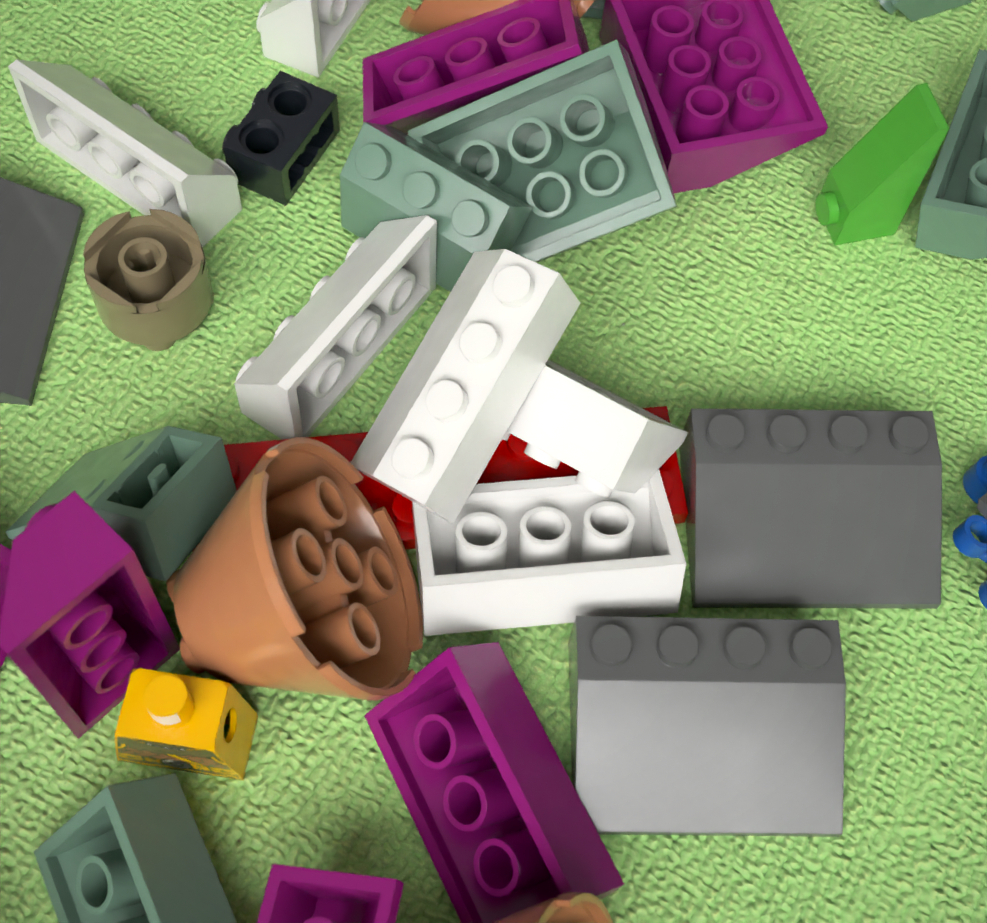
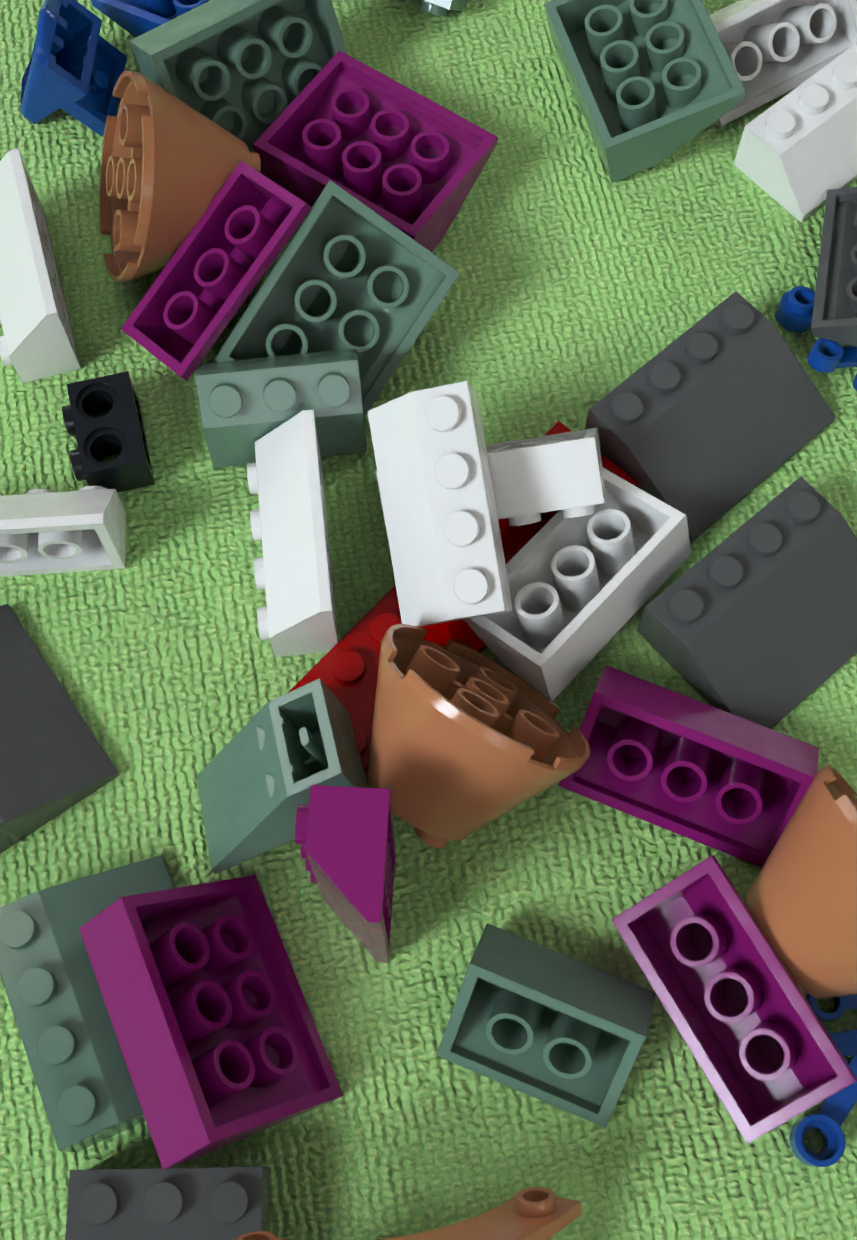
camera: 35 degrees left, 5 degrees up
dark tan brick [83,209,214,351] -> none
yellow torso [114,668,258,781] -> none
bright green slope [815,83,950,246] -> none

